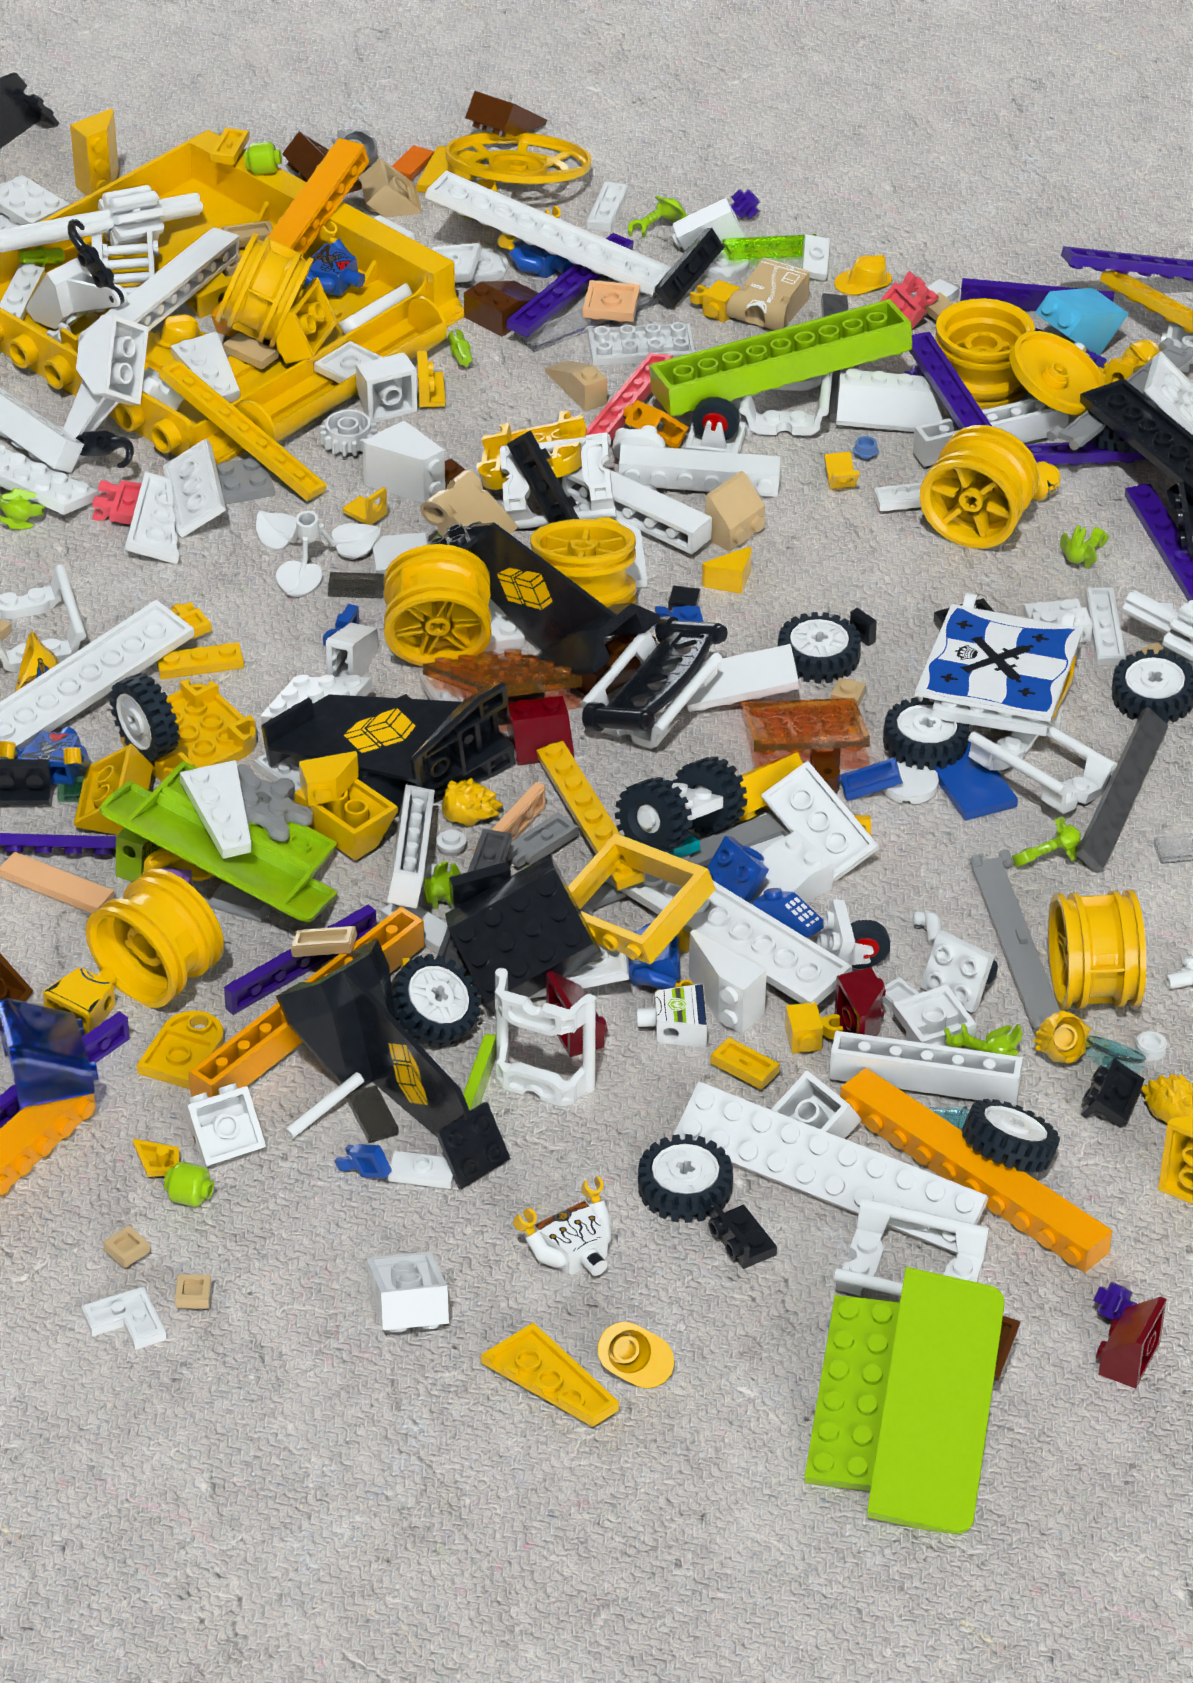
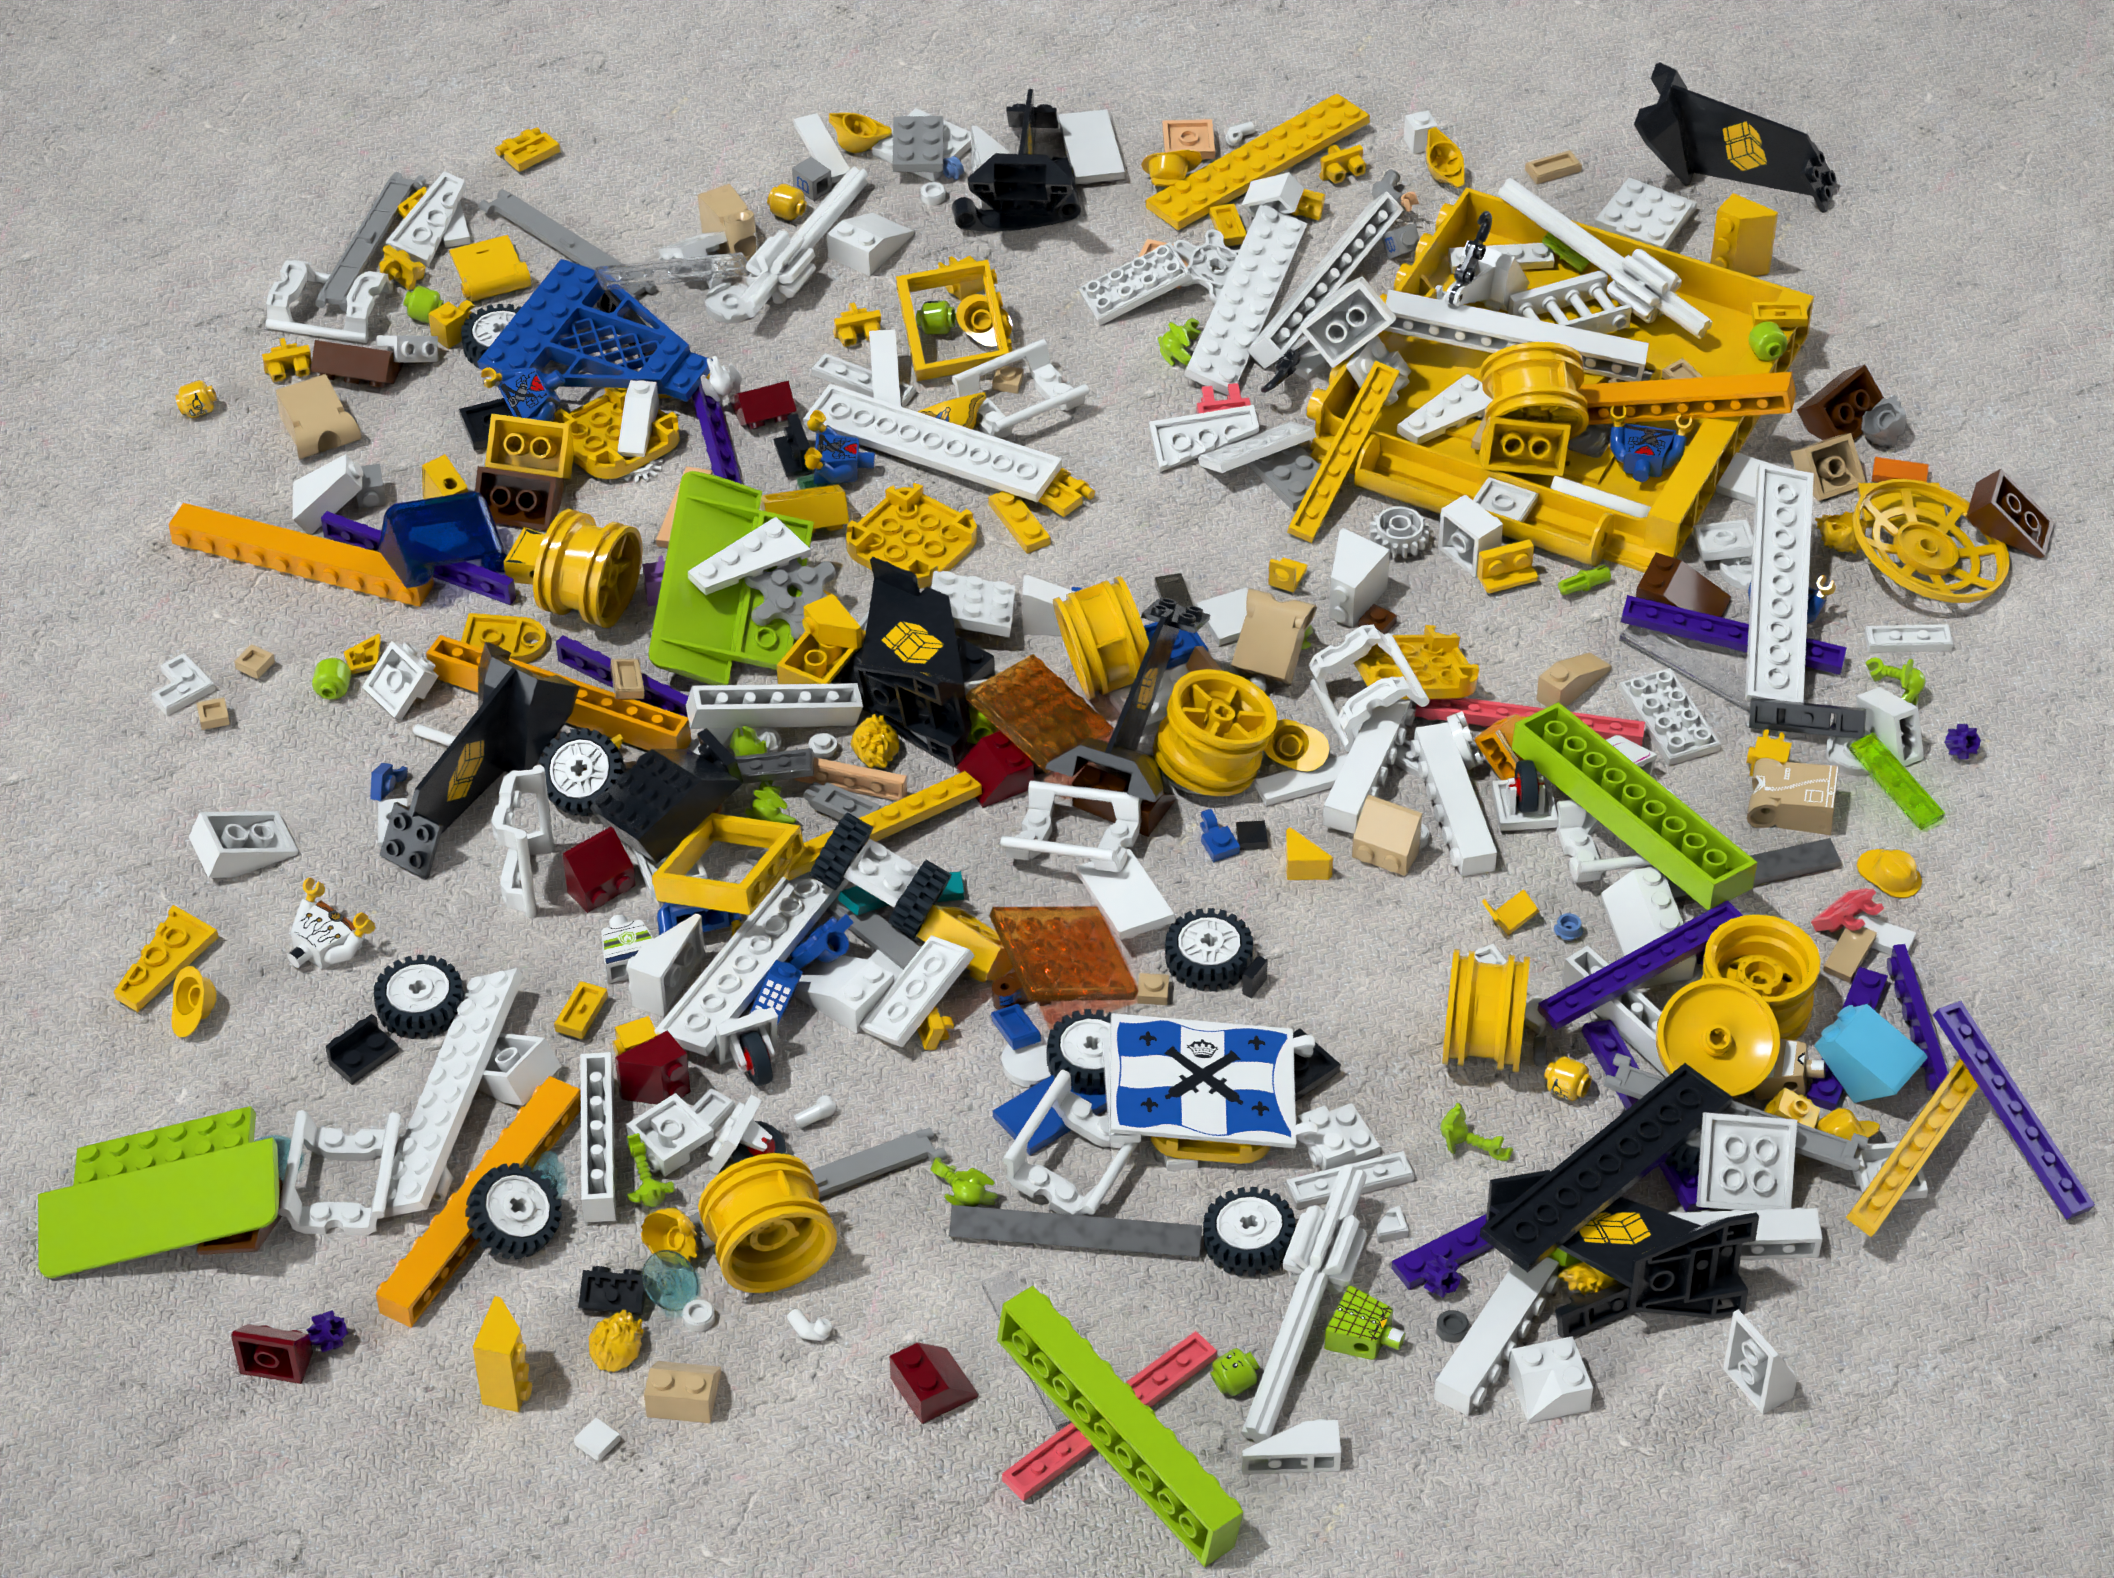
camera: 75 degrees right, 5 degrees up
black wheel [109,673,180,761] -> none
white plant [256,510,381,597] -> none
lime tile [463,1034,496,1110] -> none
black hinge [507,430,579,523] -> none
black piece [582,616,728,731] -> none
light nougat plate [583,280,640,322] -> none
white plate [801,234,830,281] -> none

